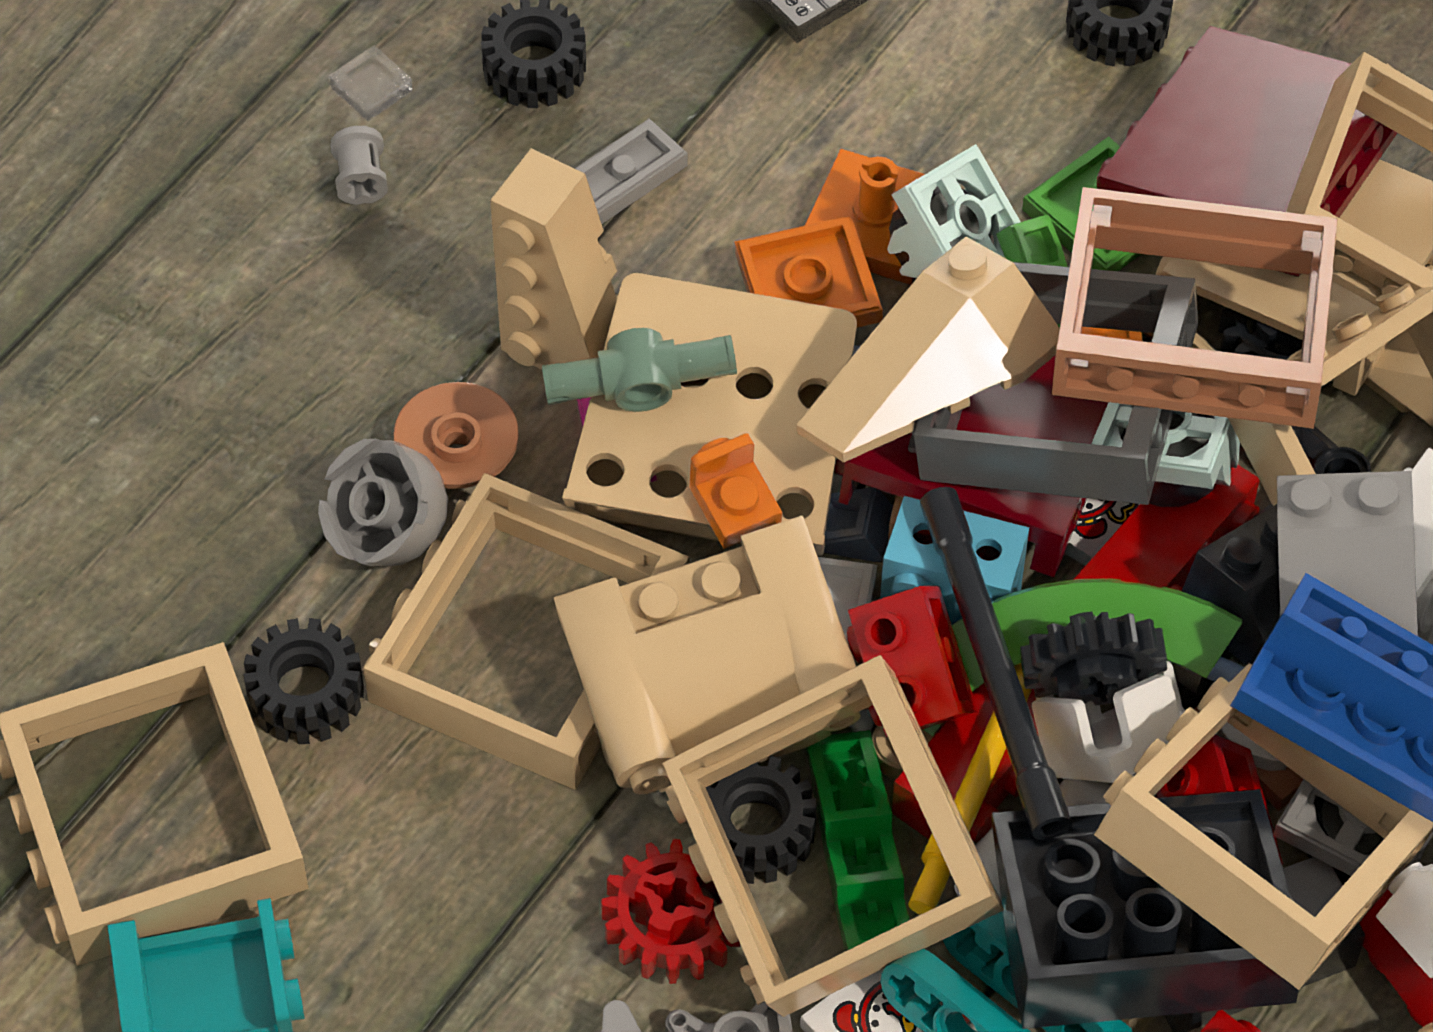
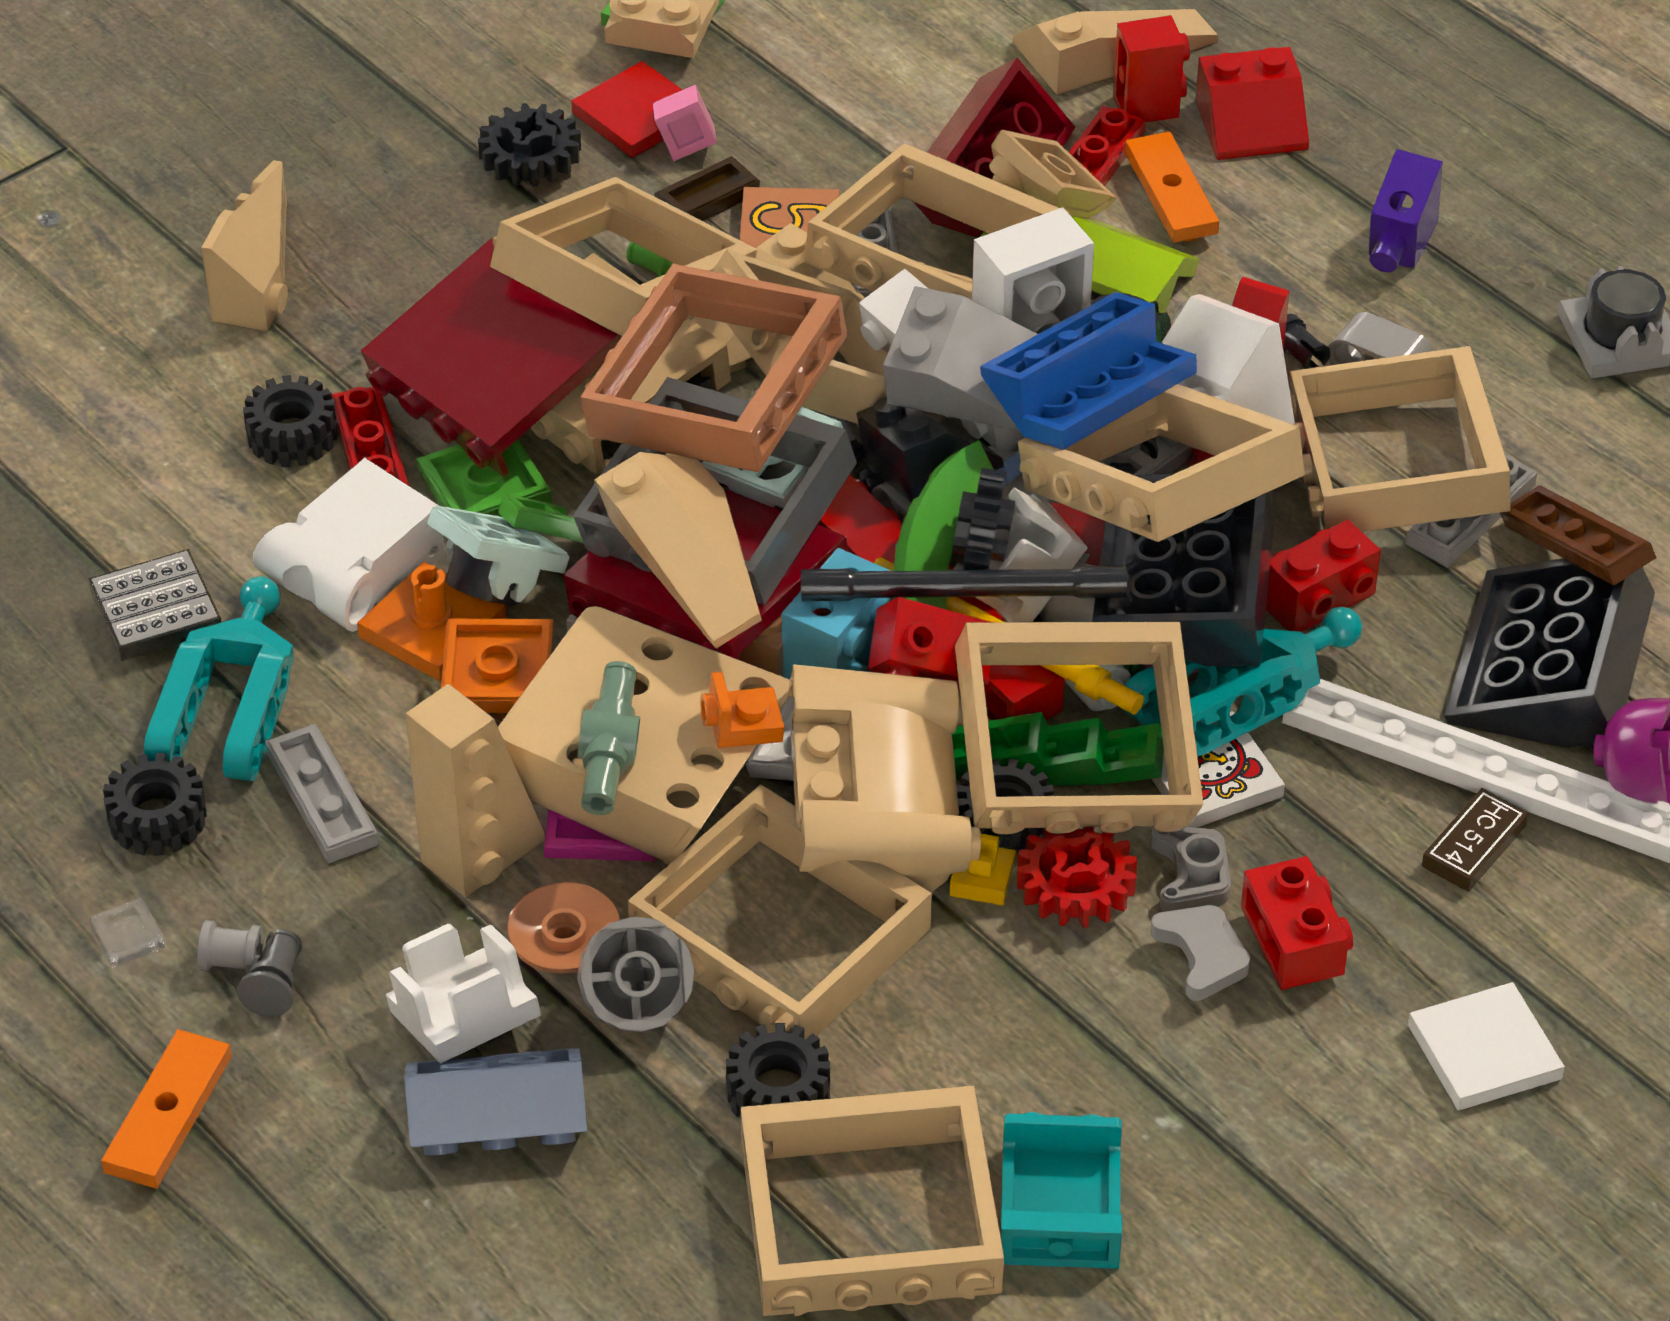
camera: 75 degrees left, 10 degrees down
none -> orange tile [101,1029,232,1189]
none -> teal piece [144,576,294,782]
none -> dark grey pin [237,929,302,1017]
none -> white piece [253,458,446,632]
none -> red tile [332,386,409,486]
none -> white panel [386,924,541,1064]
none -> sand blue slope [404,1047,587,1155]
none -> yellow tile [950,833,1016,906]

